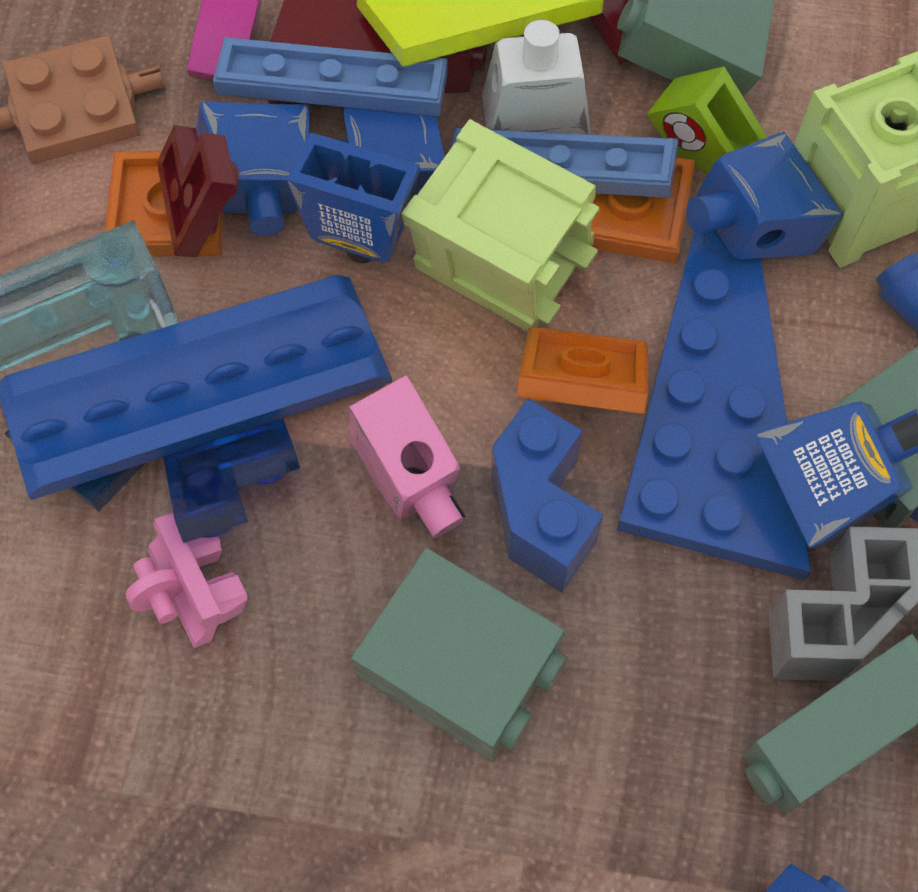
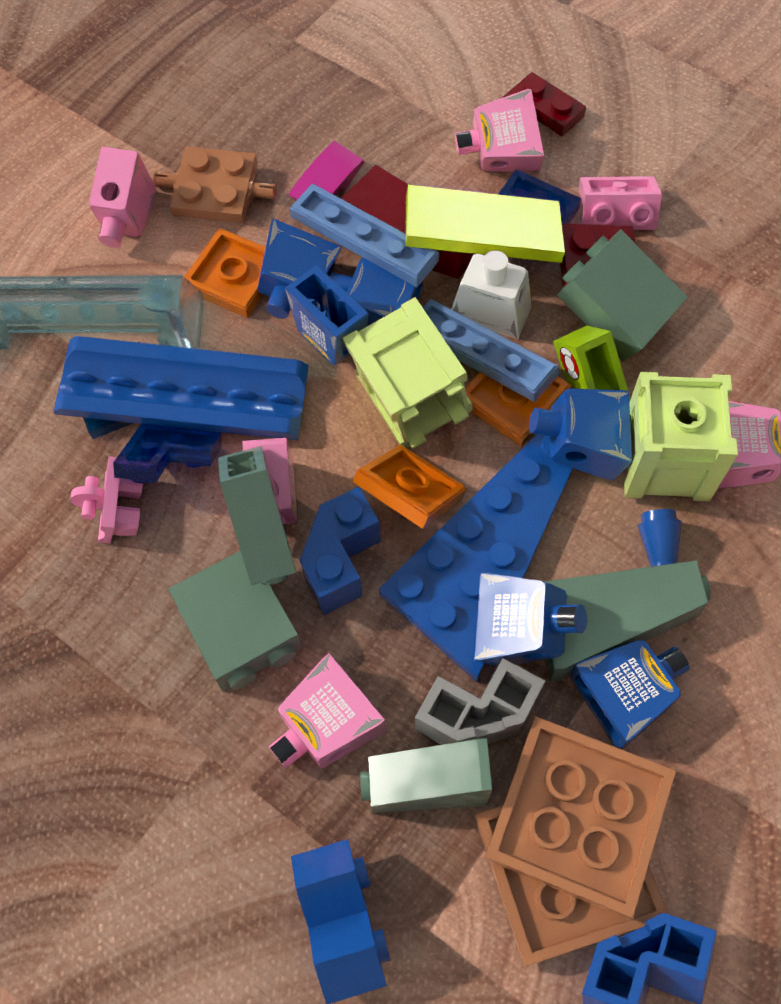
camera: 30 degrees right, 0 degrees up
dark red plate [157,125,239,257] -> none
none -> sand green slope [218,446,296,585]
none -> bright pink torso [268,653,386,769]

